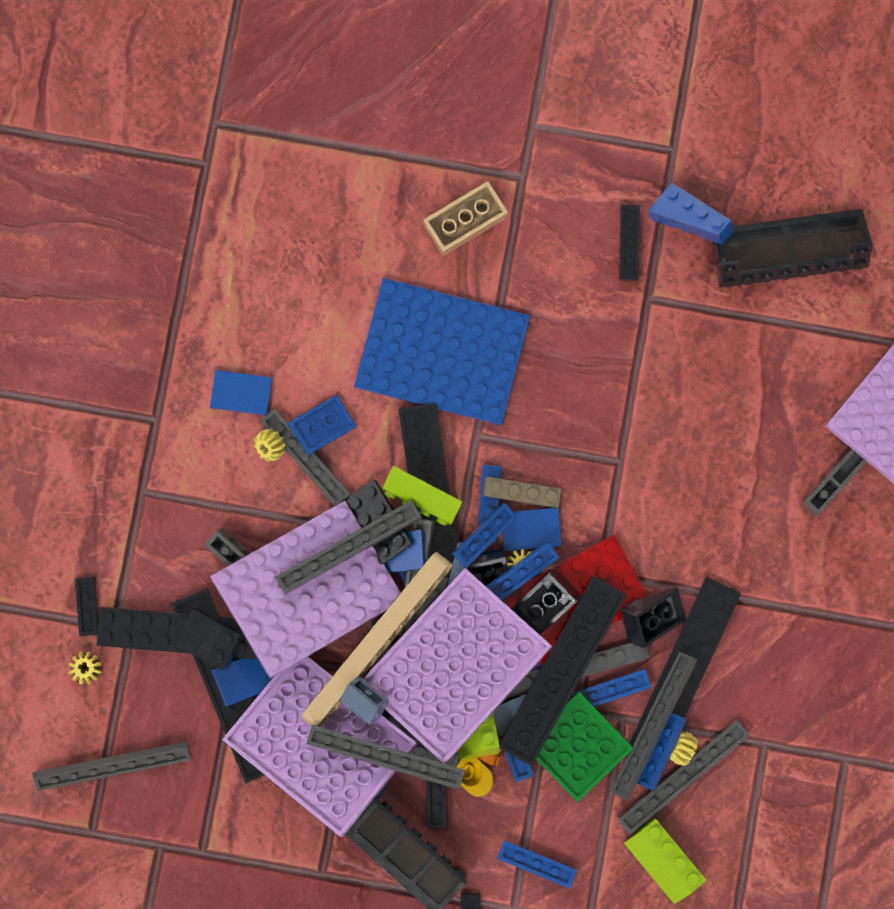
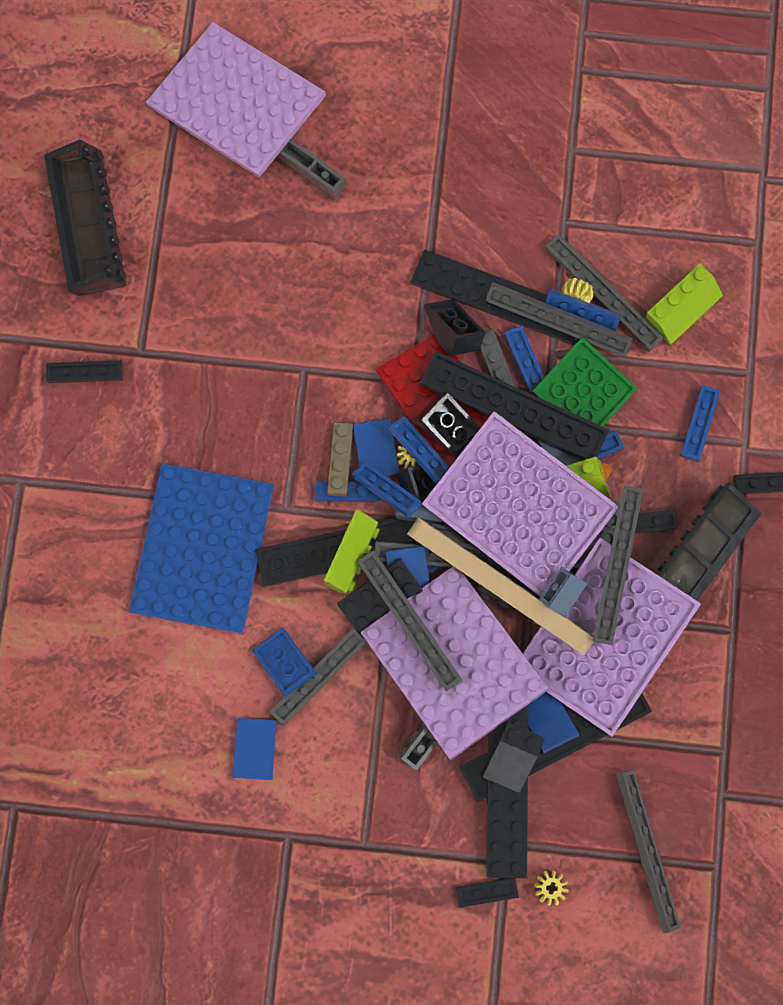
camera: 90 degrees left, 5 degrees down
light yellow gear [253,428,286,462] -> none
tan brick [423,181,508,256] -> none
yellow piece [456,758,493,797] -> none
blue wedge [648,182,734,245] -> none

